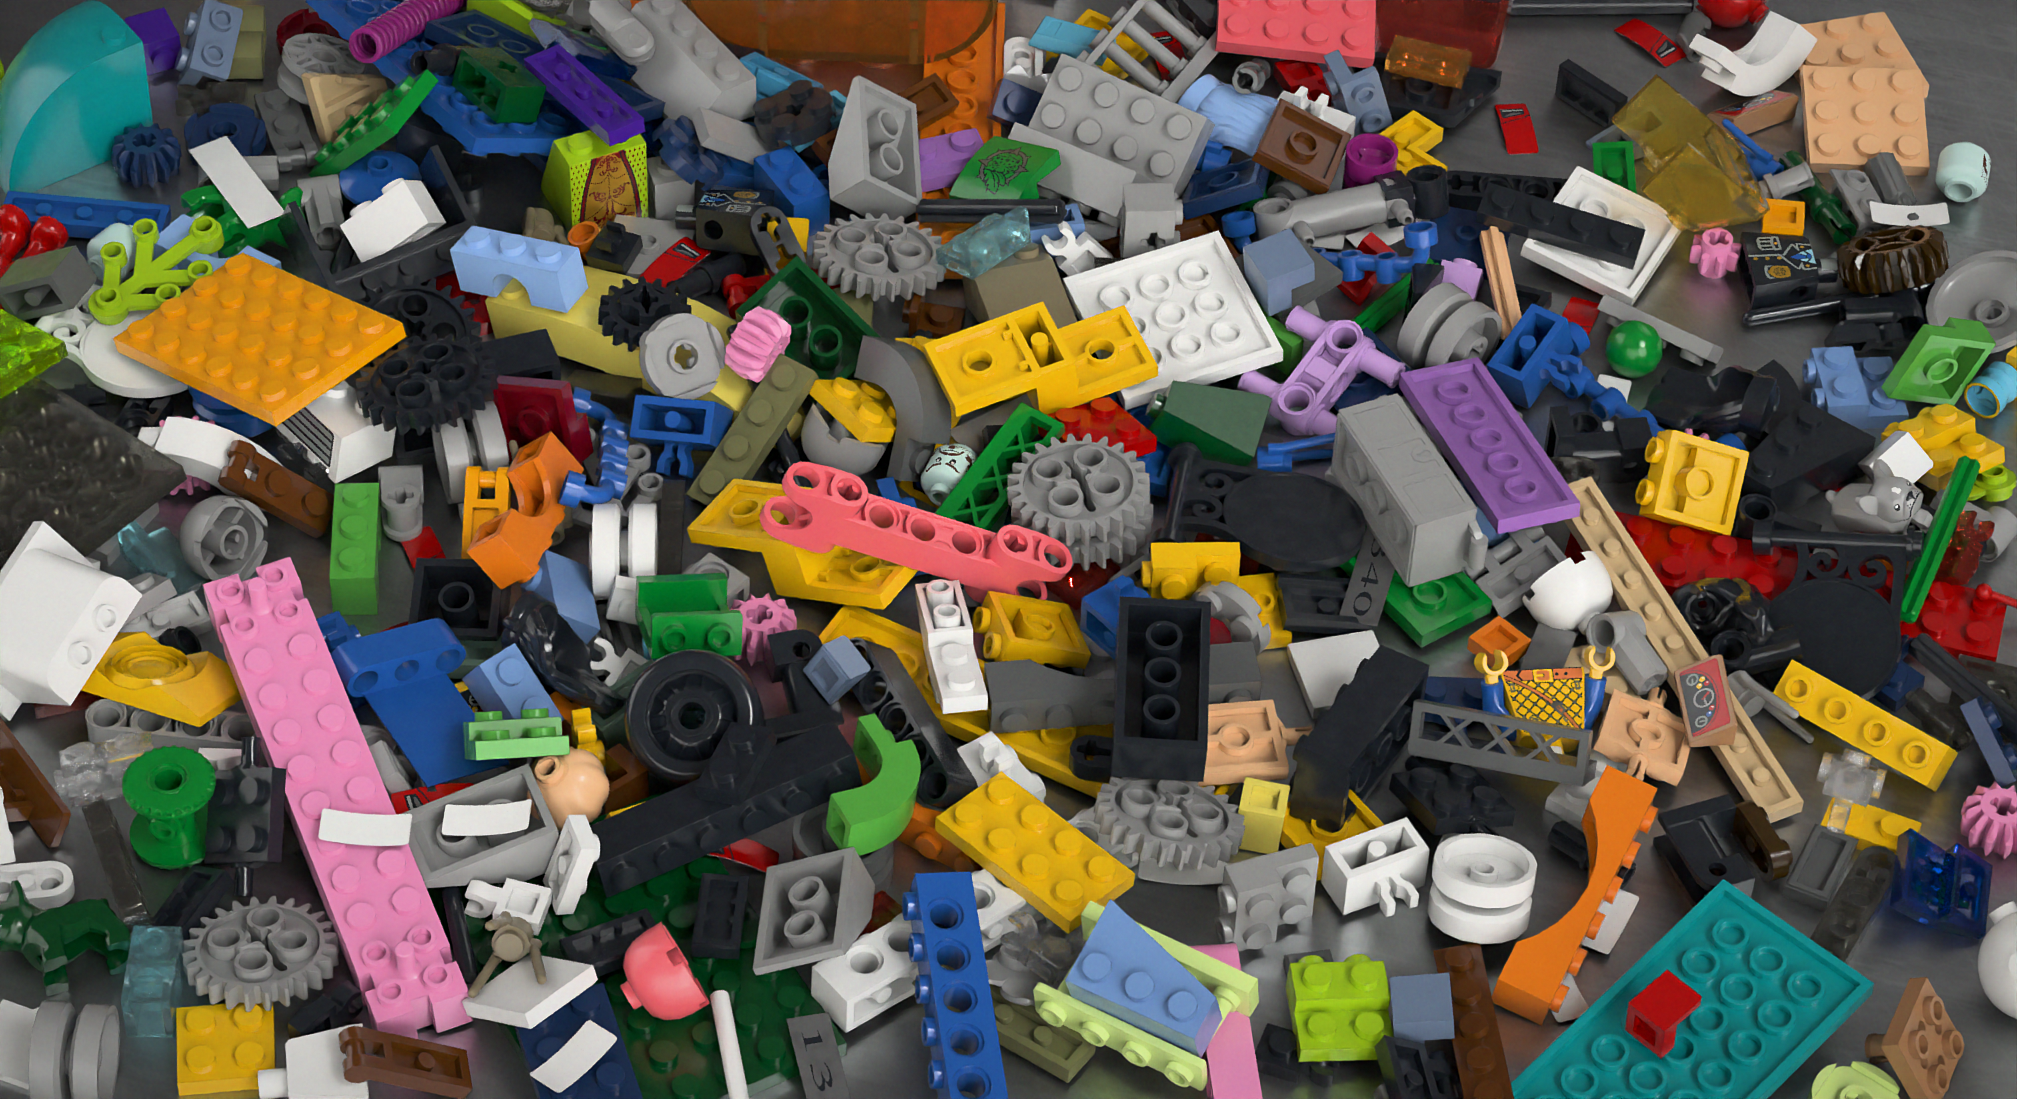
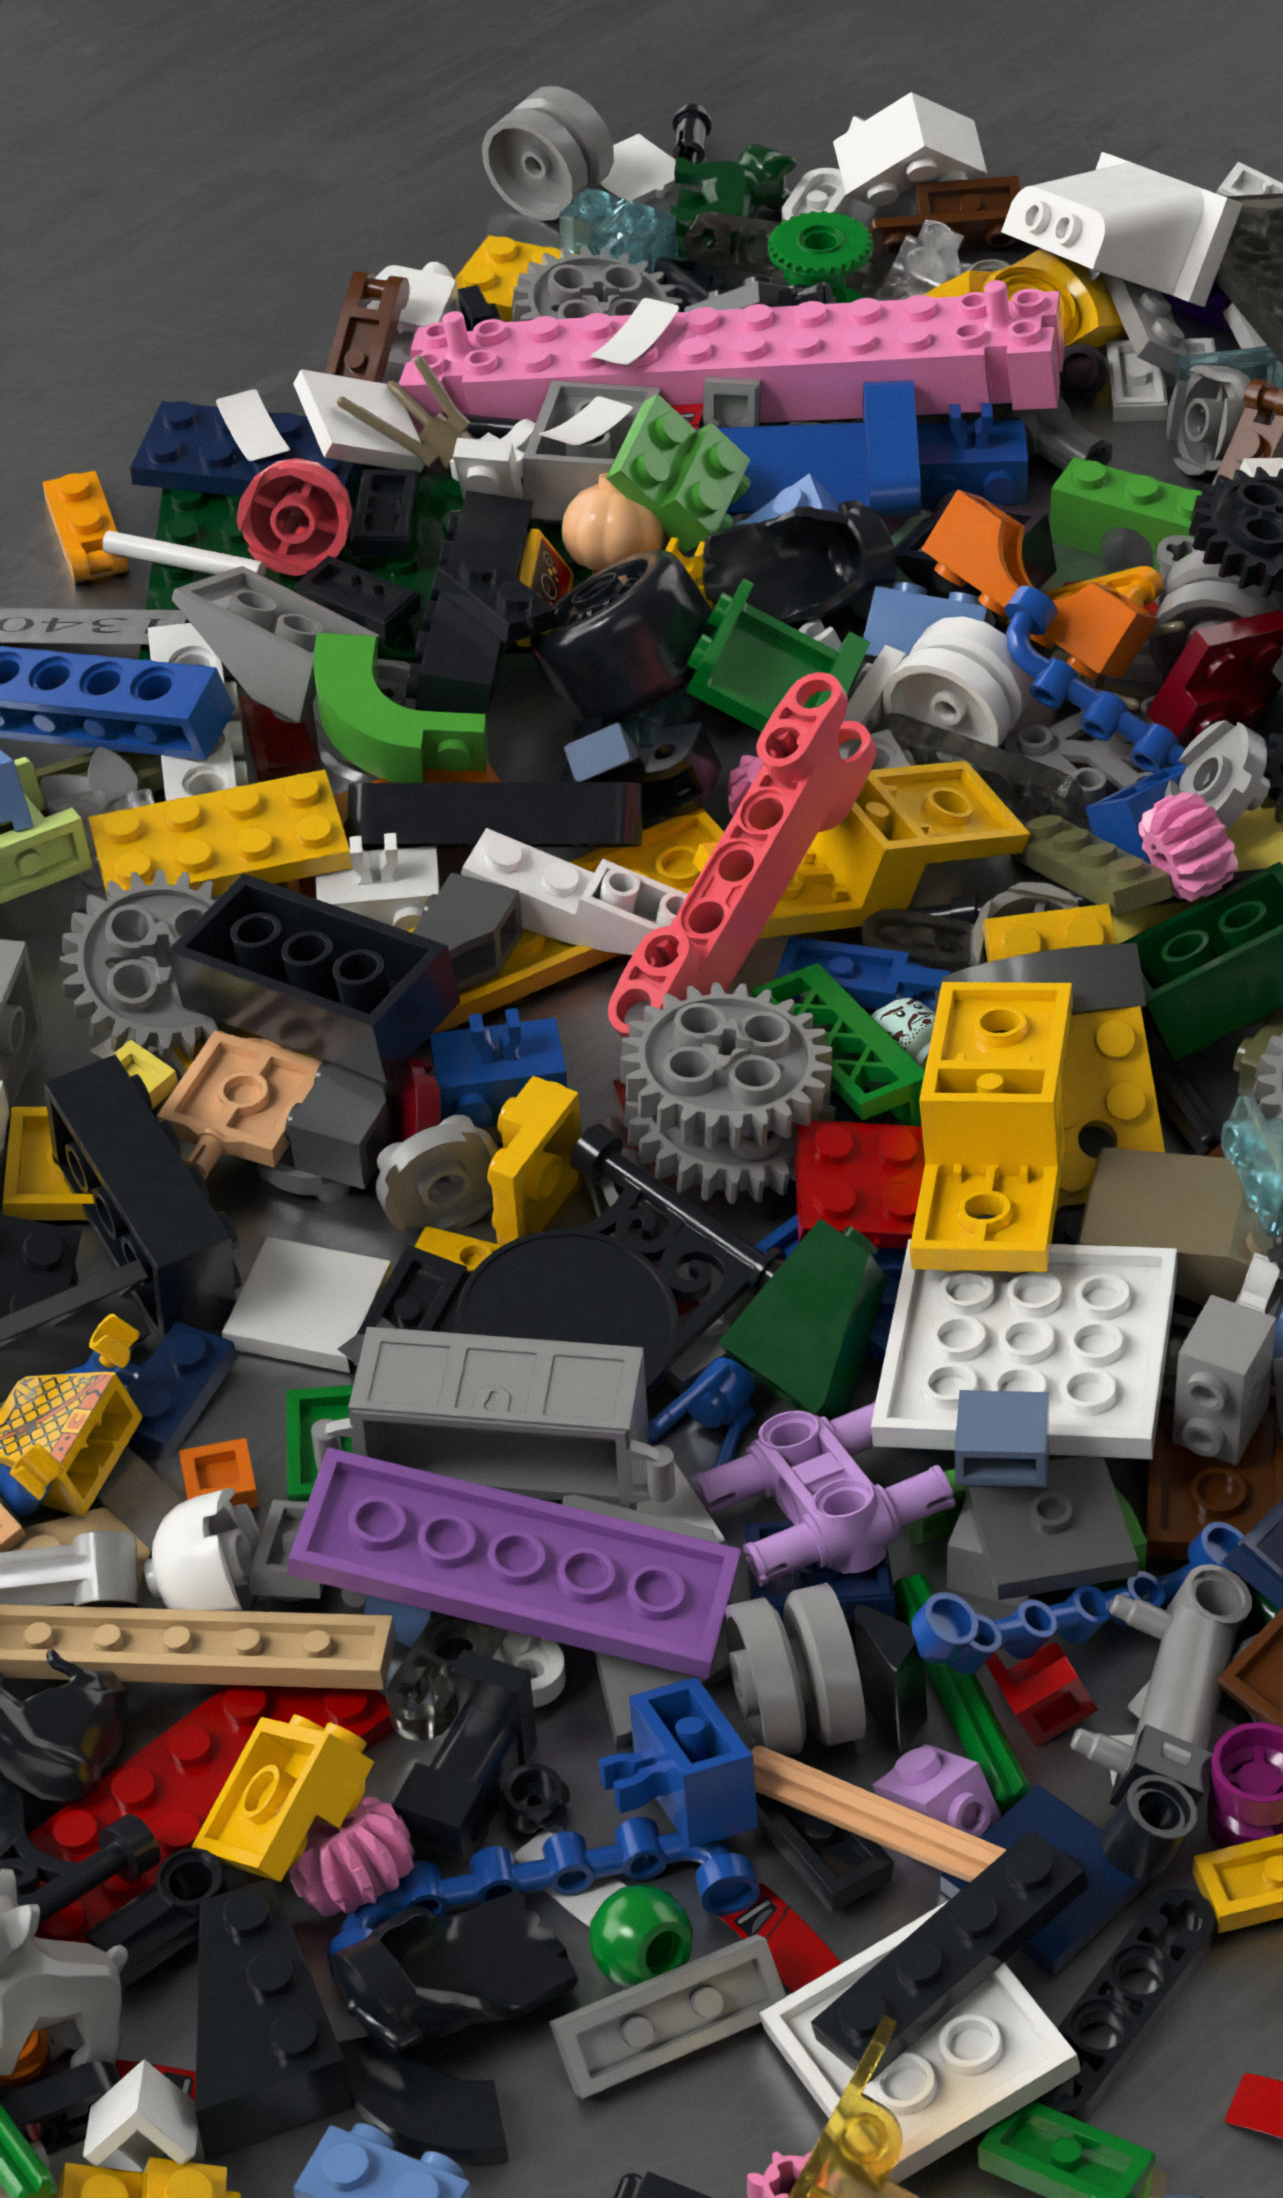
camera: 125 degrees right, 0 degrees up
yellow plate [972,590,1091,669] -> none

